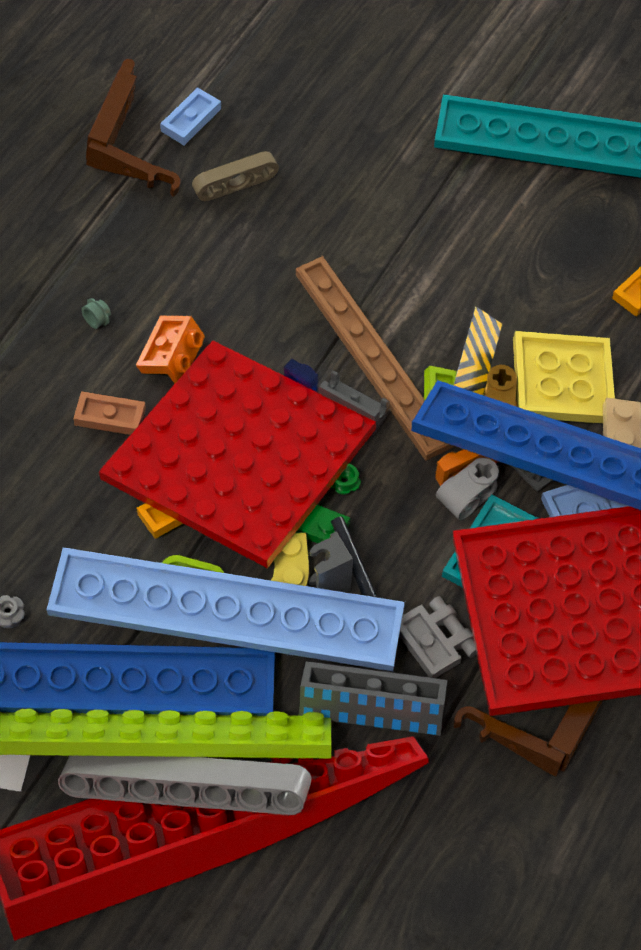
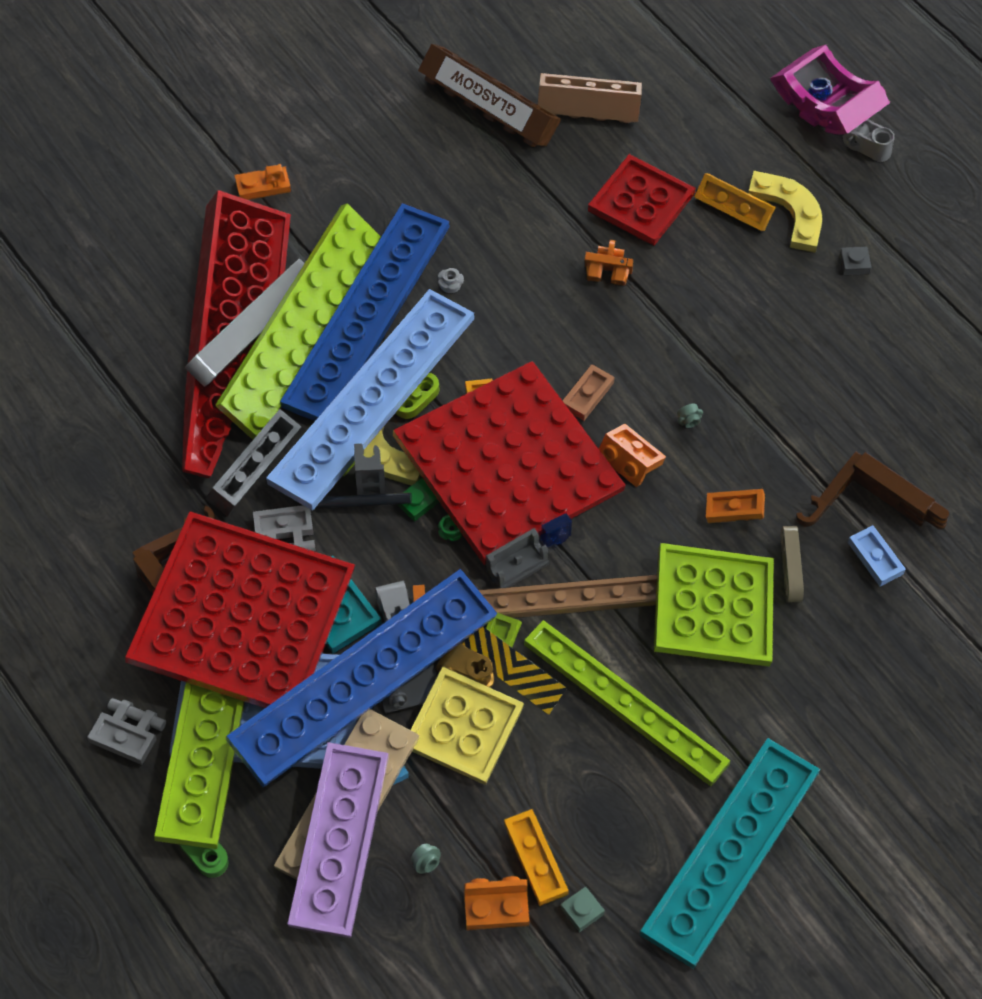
camera: 115 degrees right, 0 degrees up
none -> lime plate [524,620,730,787]
none -> lime plate [654,543,774,667]
none -> orange hinge [706,489,765,523]

